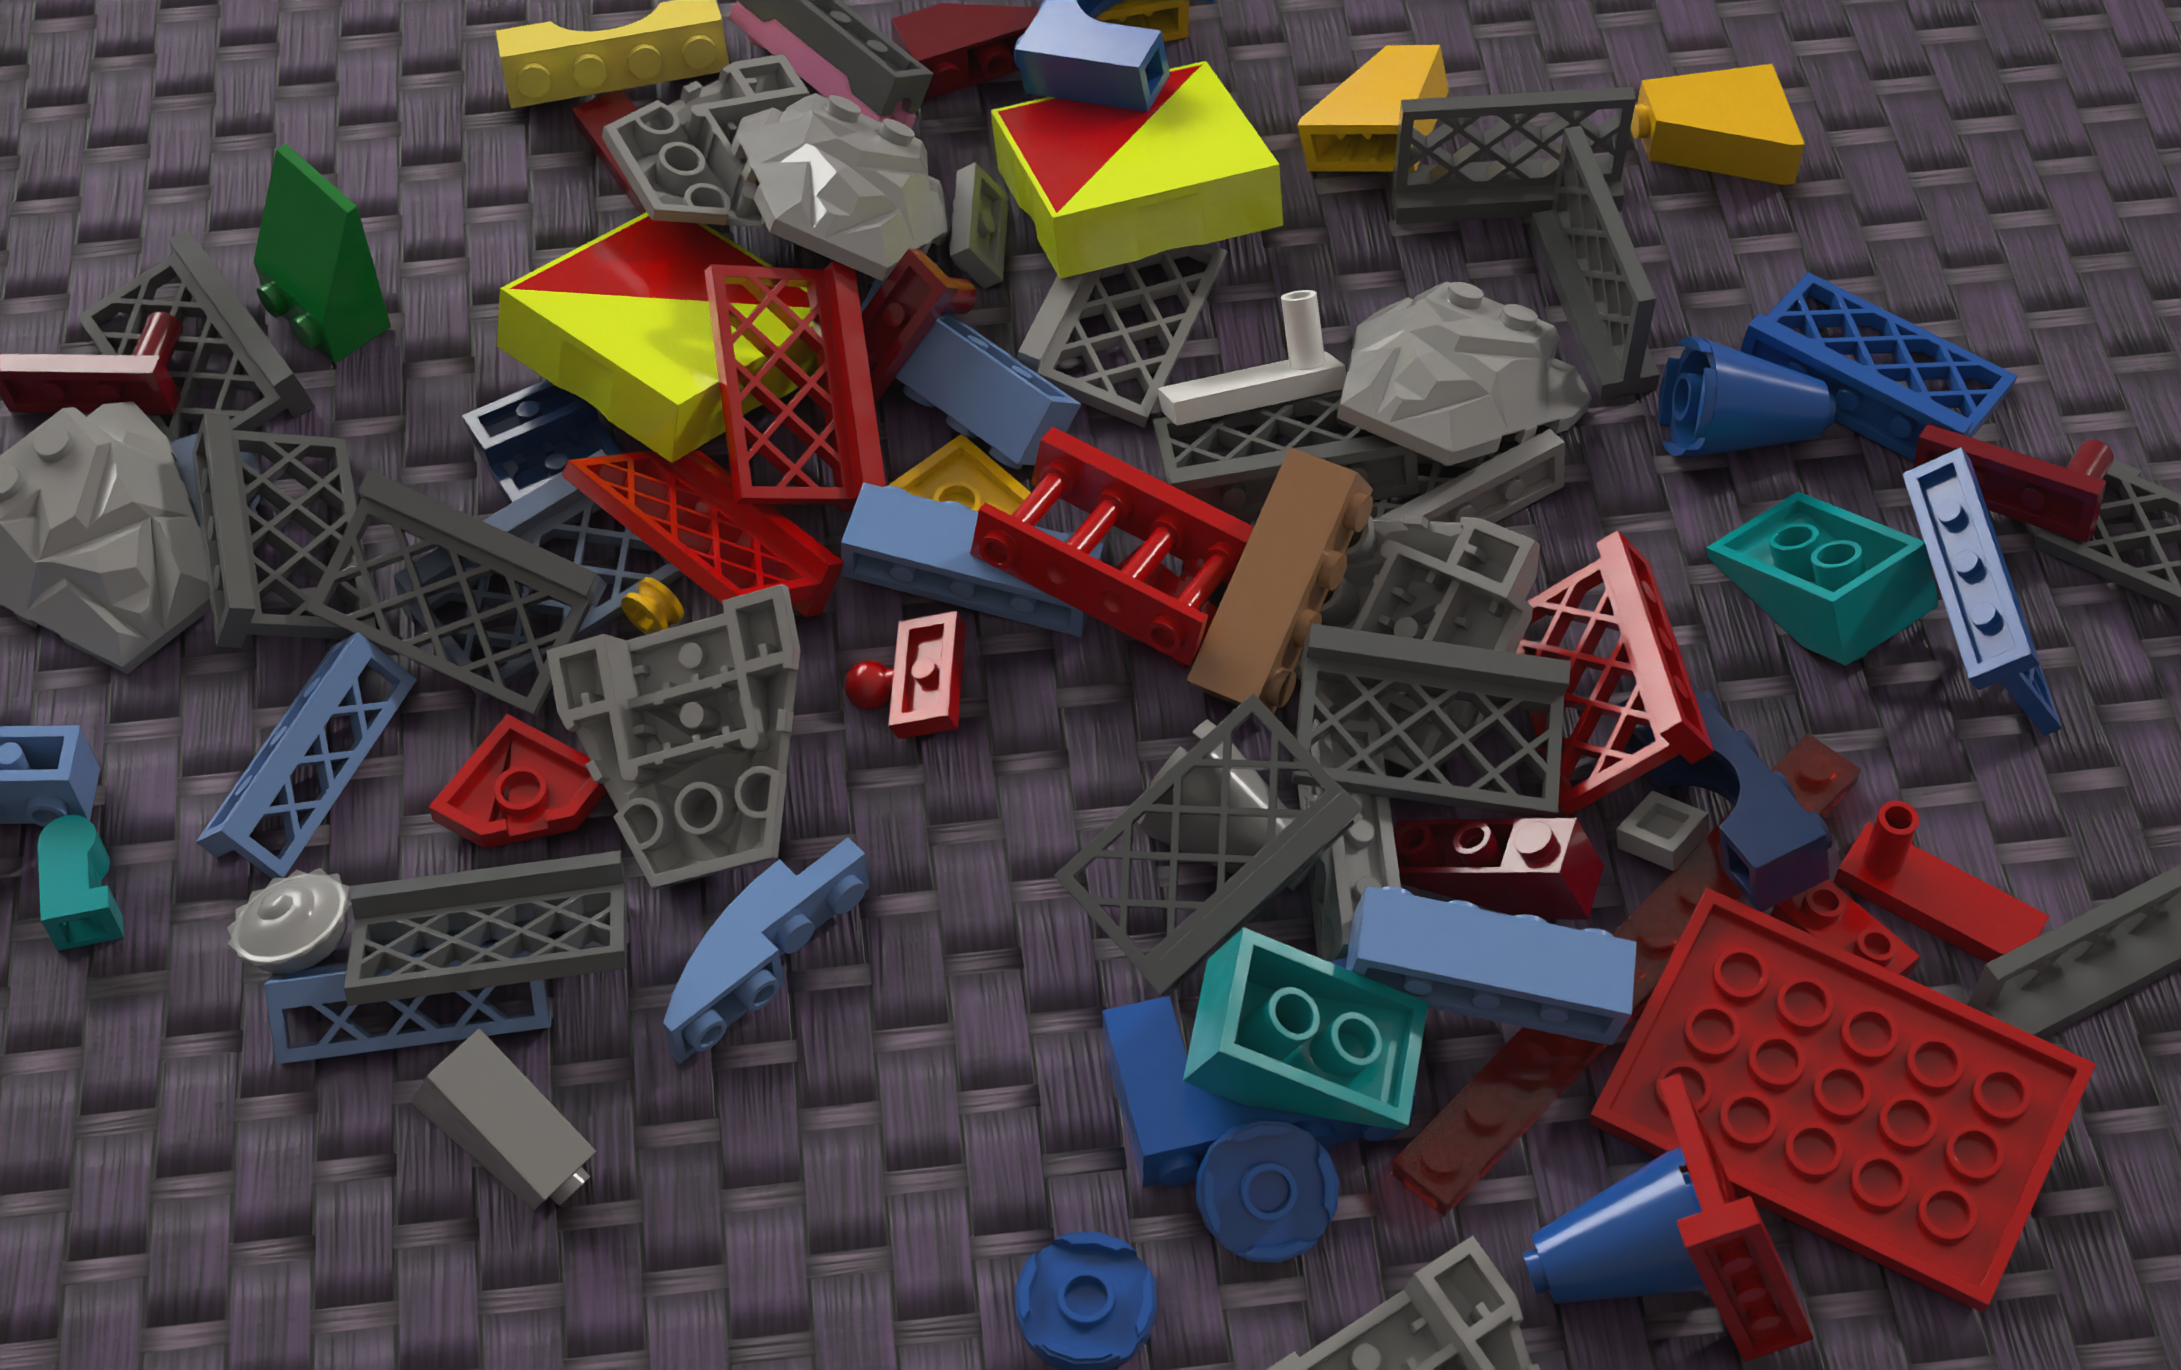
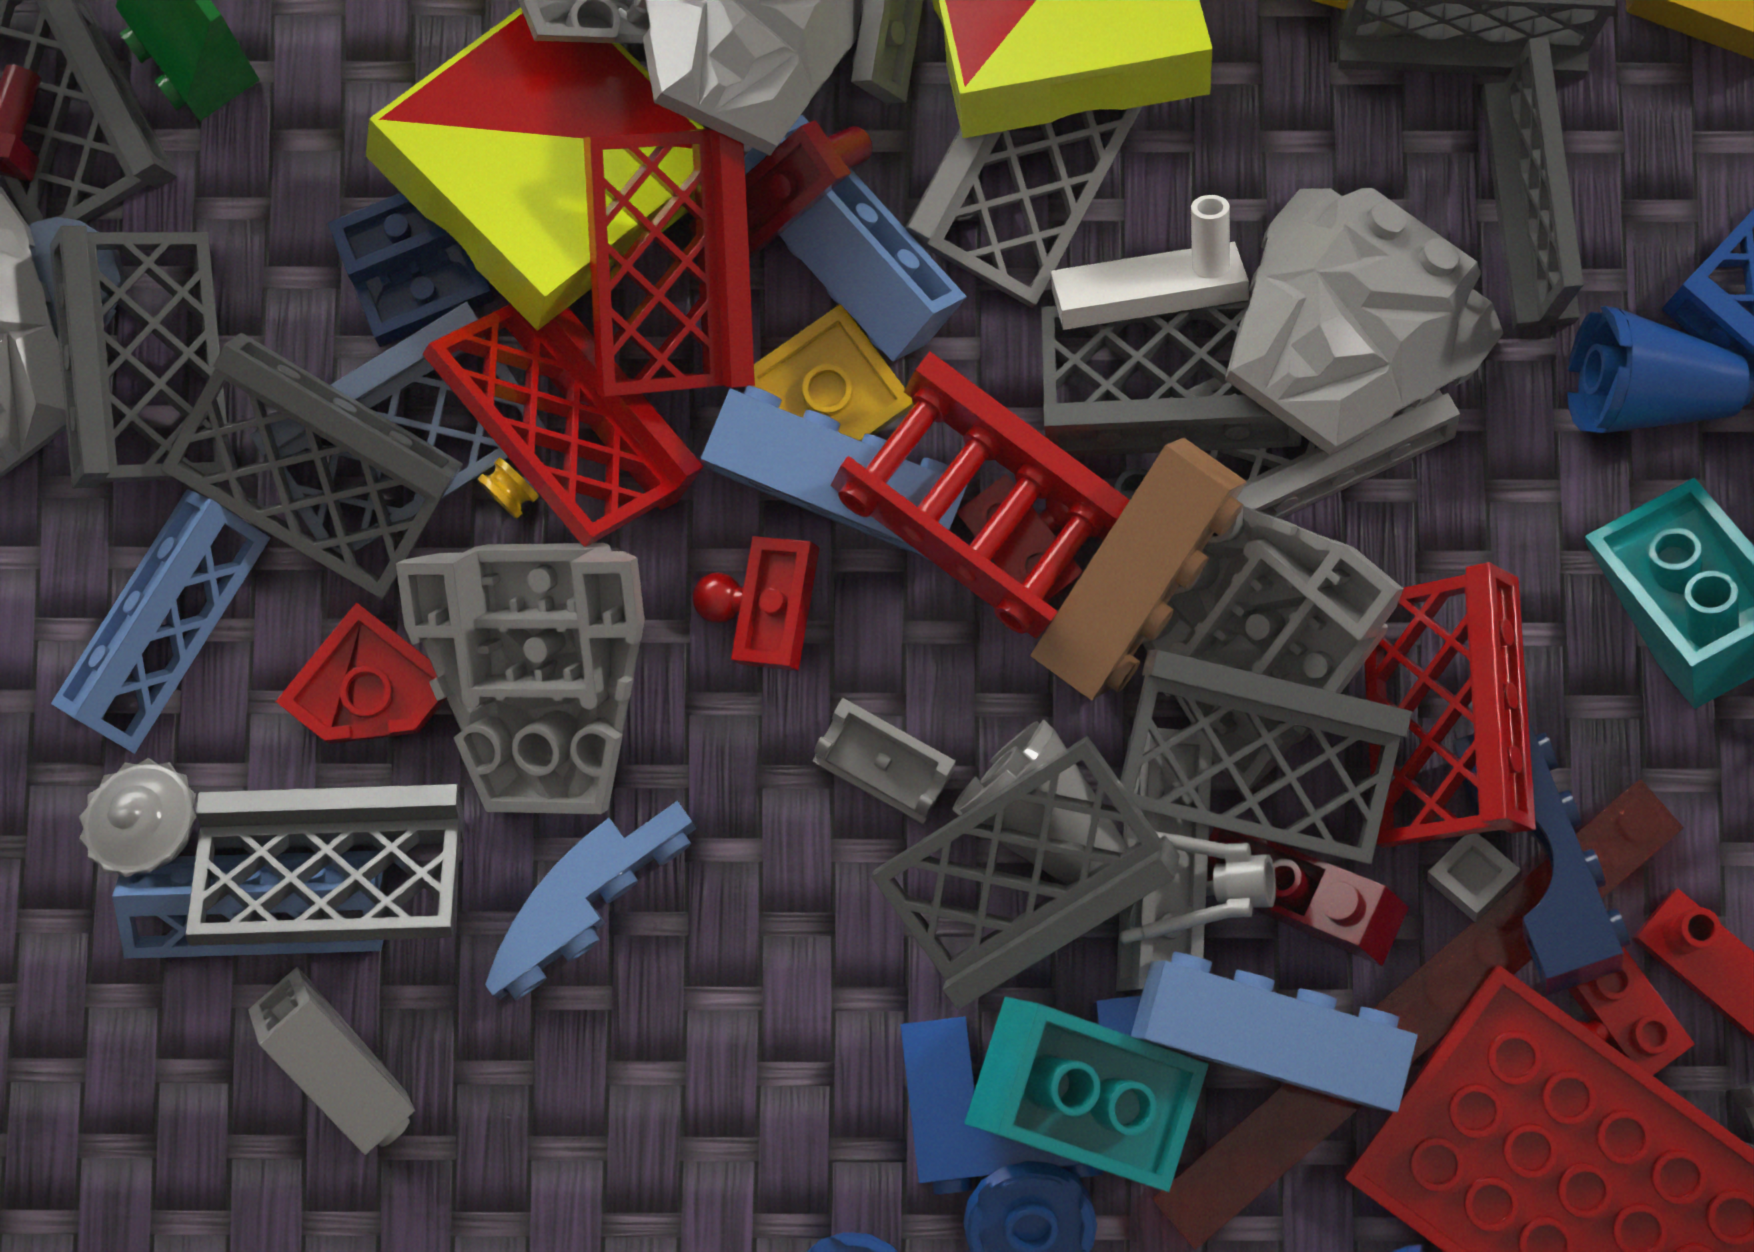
camera: 10 degrees right, 25 degrees up
none -> light grey hinge [812,697,955,825]
none -> light grey plant [1118,831,1276,944]

